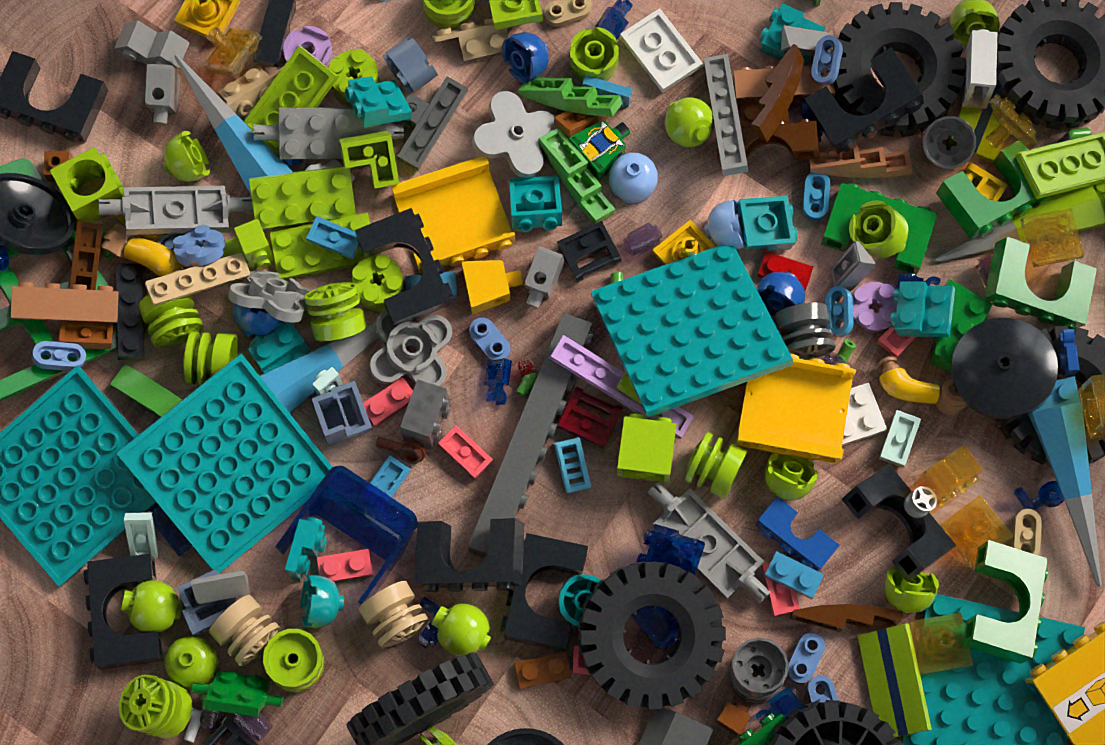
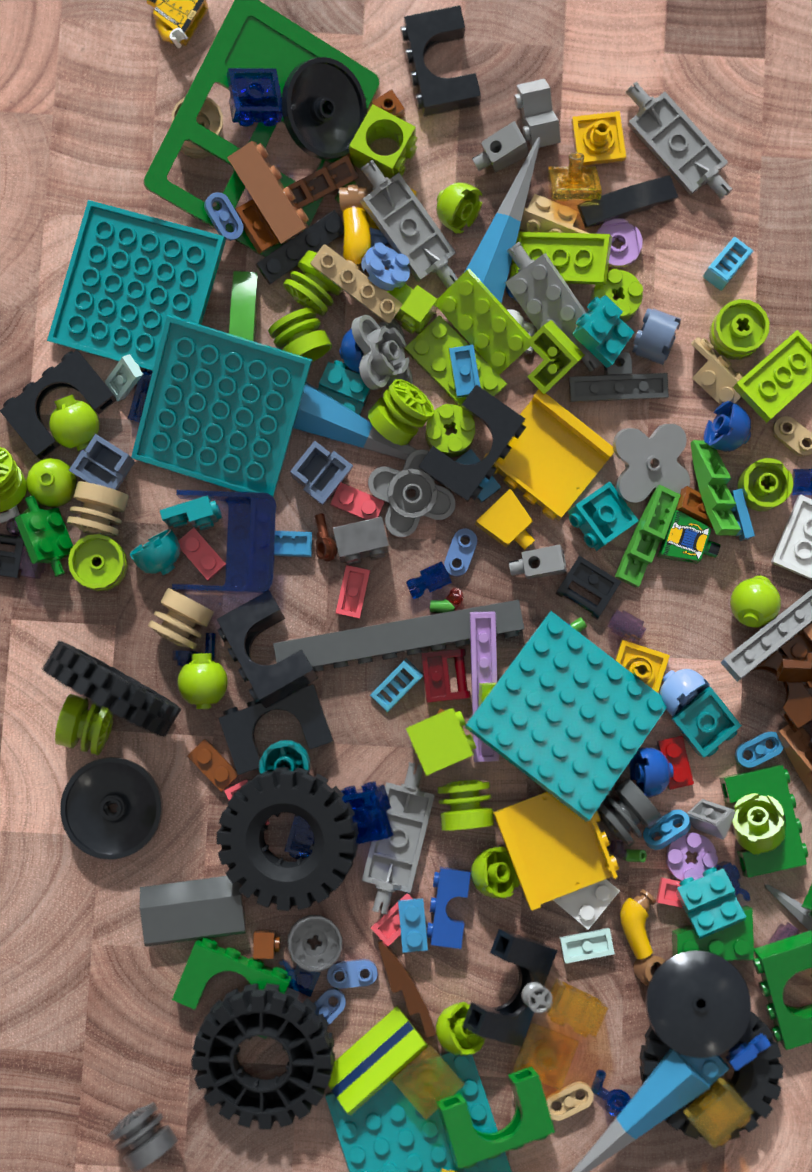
camera: 55 degrees right, 10 degrees up
light grey slope [191,570,250,604] -> none
light aqua plate [313,367,343,396] -> none
light blue cylinder [608,152,658,204] -> none

